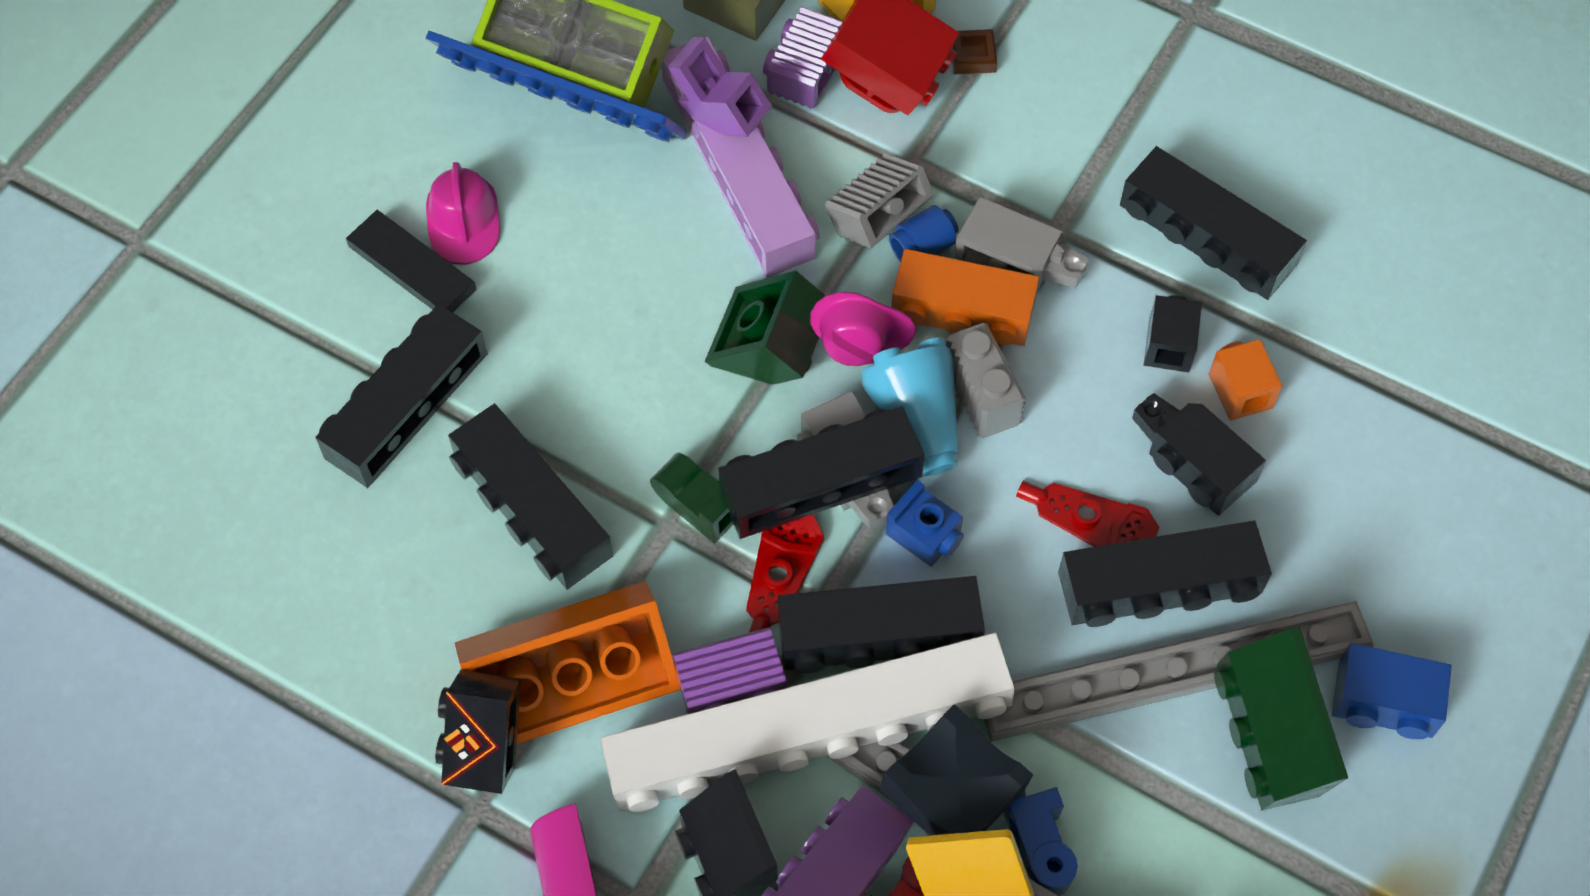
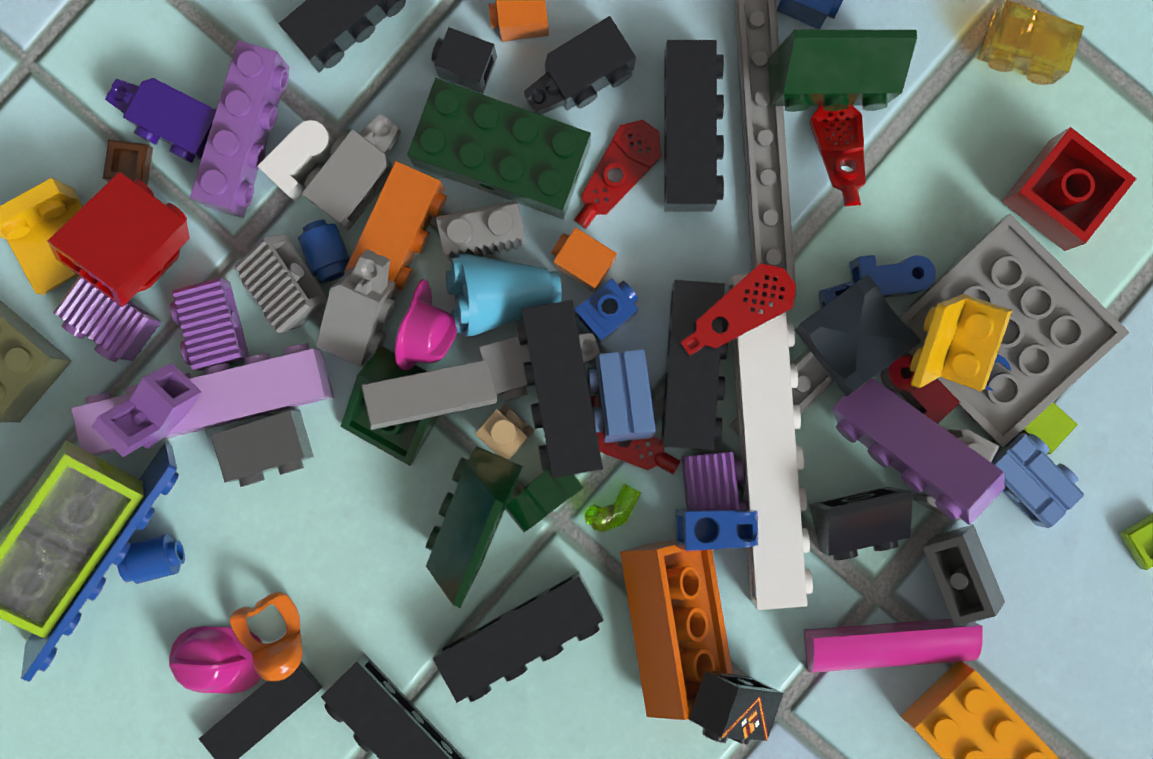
camera: 75 degrees left, 25 degrees up
none -> dark purple hinge [105,78,216,163]
none -> blue brick [117,534,185,584]
none -> medium lavender brick [170,278,250,372]
none -> medium lavender brick [190,41,290,218]
none -> dark grey brick [211,410,314,487]
none -> orange piece [230,592,303,682]
none -> white leg [257,120,335,201]
none -> light grey hinge [316,249,396,367]
none -> light grey tile [362,360,498,430]
none -> dark green brick [407,78,591,219]
none -> dark green slope [425,446,523,608]
none -> tan brick [475,404,535,460]
none -> orange brick [551,227,617,293]
none -> clear neon green arm [584,484,642,532]
none -> medium blue brick [588,350,656,443]
none -> blue leg [675,509,758,551]
none -> red piece [680,263,796,356]
none -> red piece [809,105,866,206]

